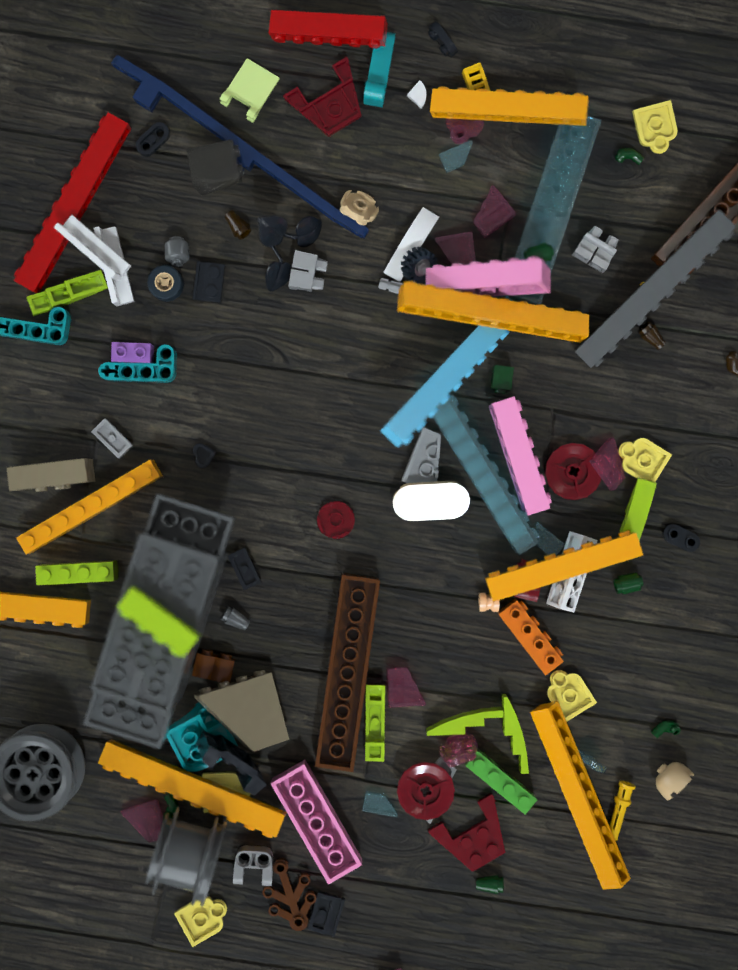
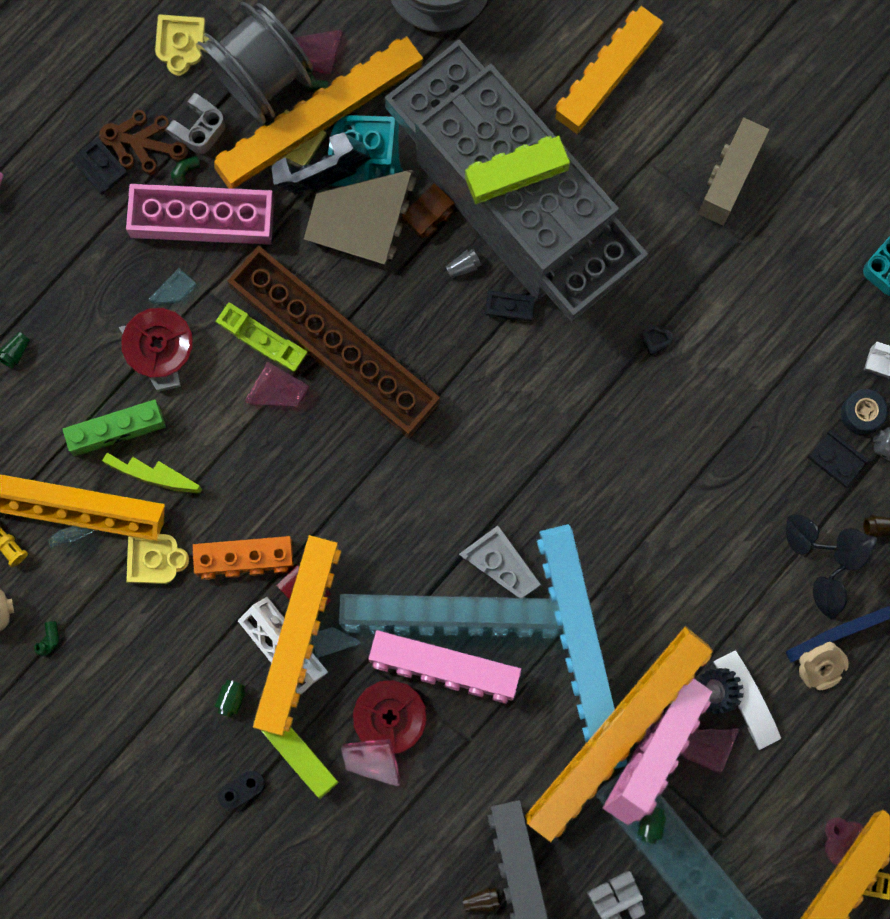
camera: 120 degrees right, 10 degrees down
light orange brick [16,460,163,554] -> none
lime brick [35,560,118,585] -> none
light grey plate [91,418,133,459] -> none
teal beam [98,344,177,383] -> none
medium lavender brick [111,342,154,363] -> none
light grey hips [288,250,328,292] -> none
dark red tile [317,501,355,539] -> none
light grey axle [379,278,403,294] -> none
tile [393,481,470,521] -> none
lime slope [426,707,503,736] -> none
dark red wing [428,792,505,872] -> none
clear light blue tile [439,140,473,173] -> none
clear pink plate [439,732,478,768] -> none
clear pink wing [474,185,516,238] -> none
light nougat wheel [478,593,499,612] -> none
dark green brick [490,365,514,394] -> none
light yellow plate [618,438,672,482] -> none
none -> dark green arm [171,156,201,185]

